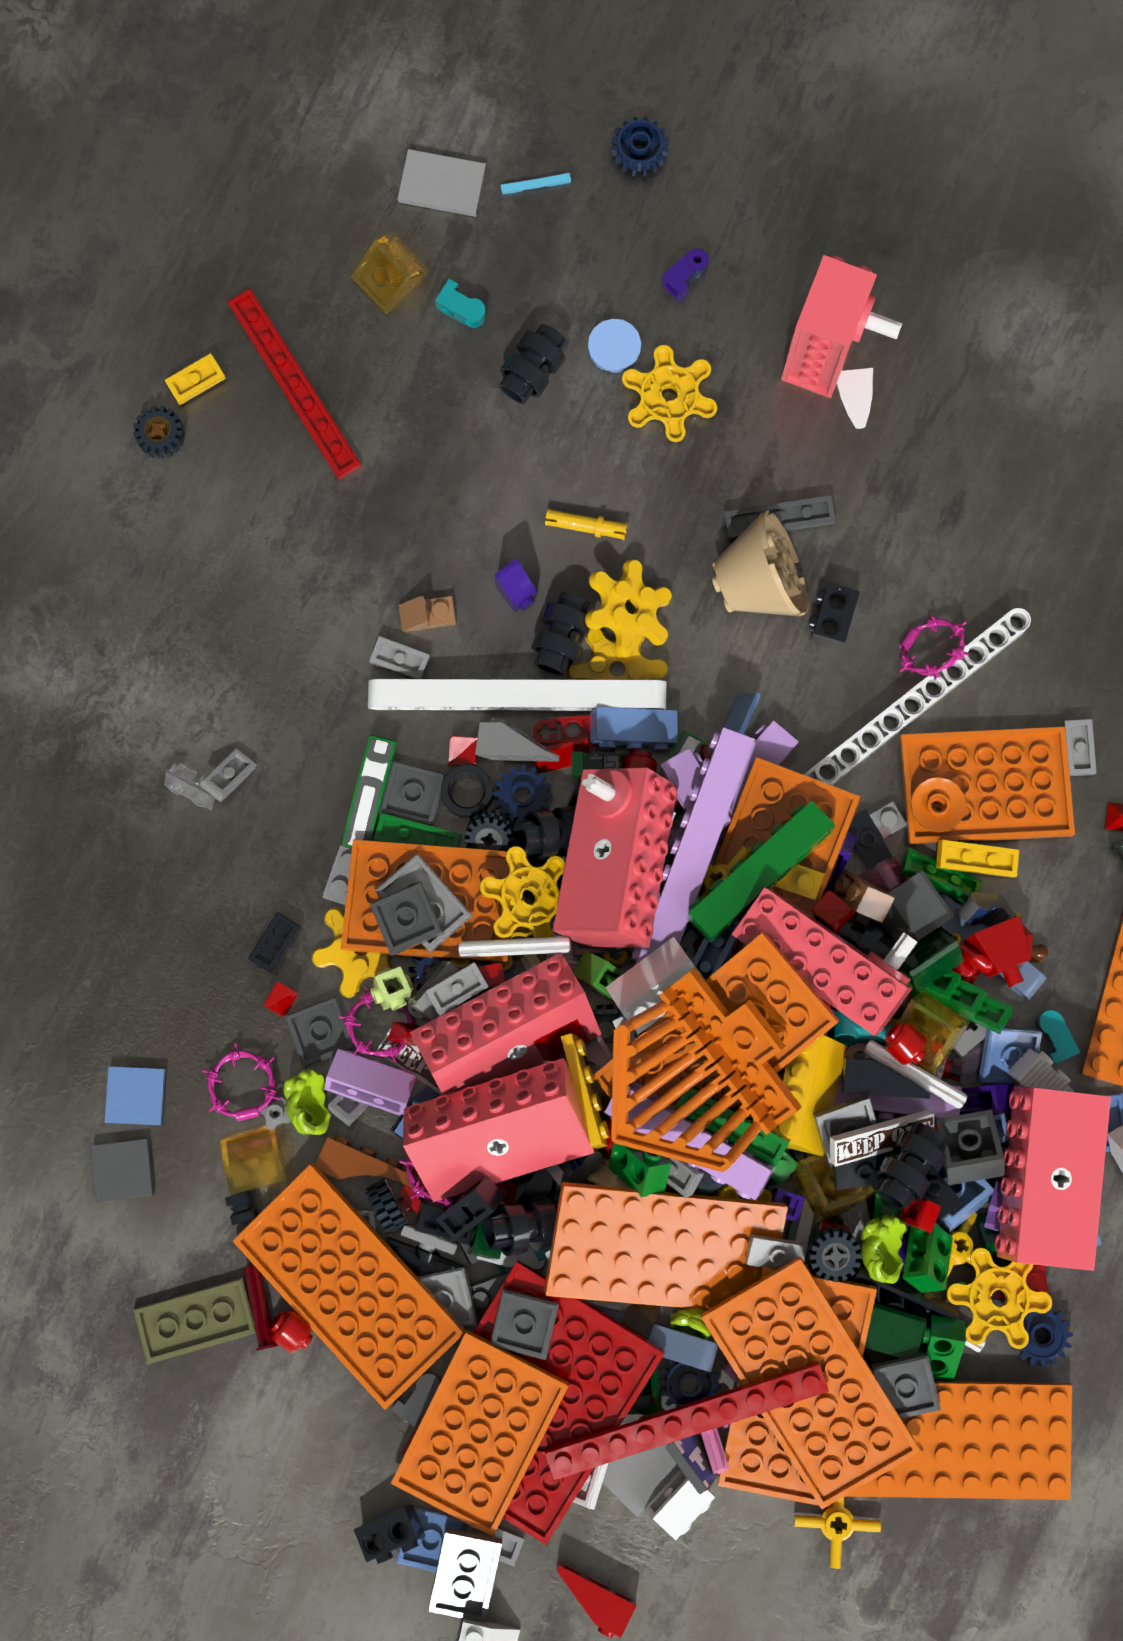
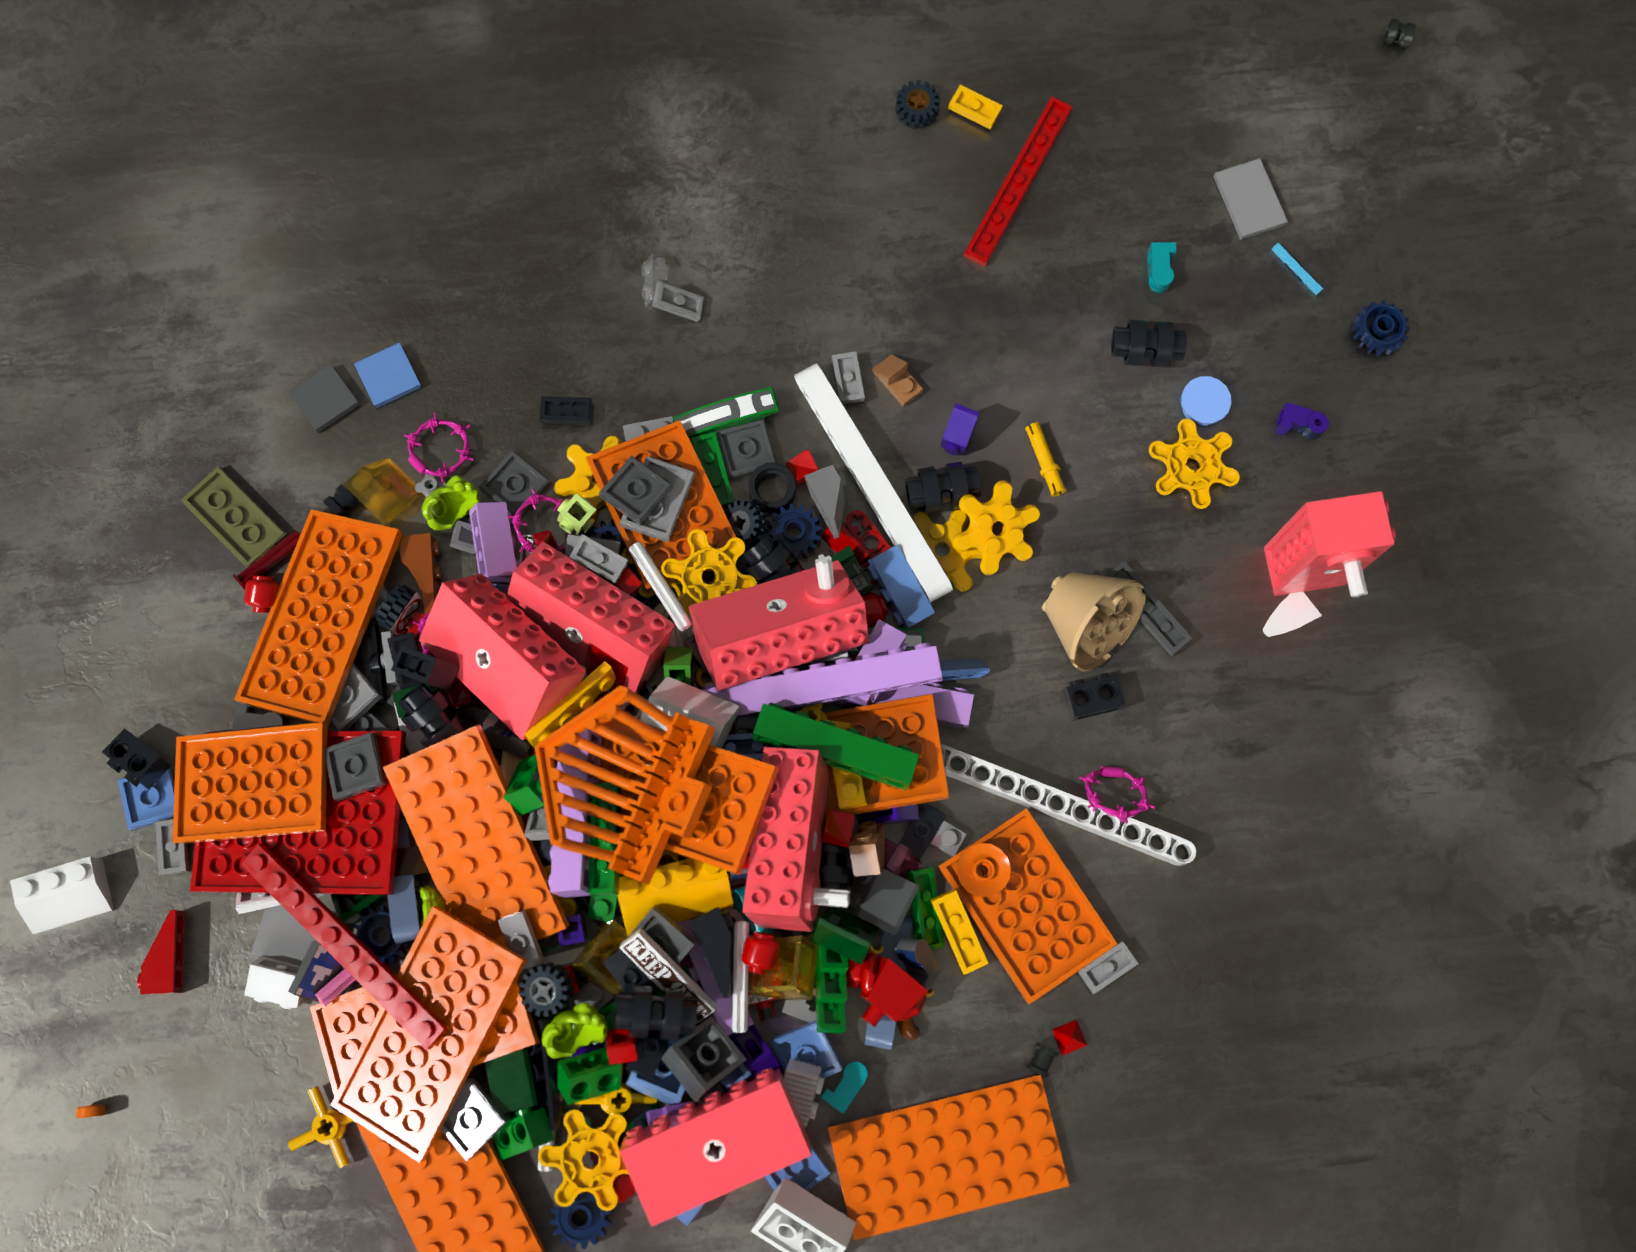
camera: 60 degrees right, 5 degrees down
red slope [264,982,298,1017] -> none
clear yellow slope [350,233,430,315] -> none
plate [429,1528,502,1622] -> none

